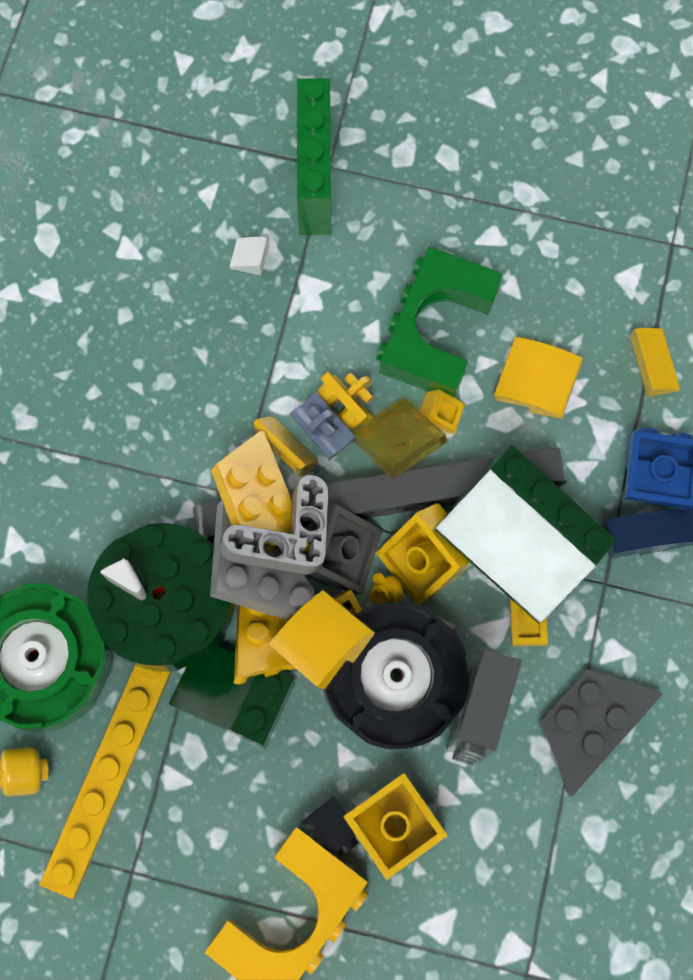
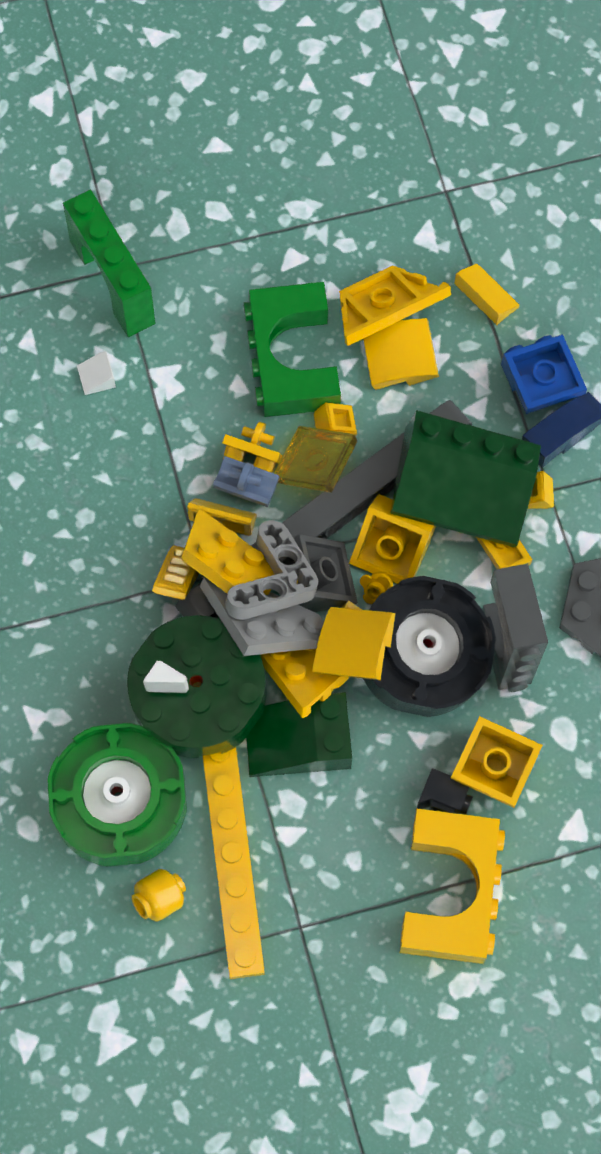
camera: 30 degrees left, 5 degrees down
none -> yellow slope [152,545,199,600]
none -> yellow wing [339,265,451,346]
none -> yellow slope [528,471,554,509]

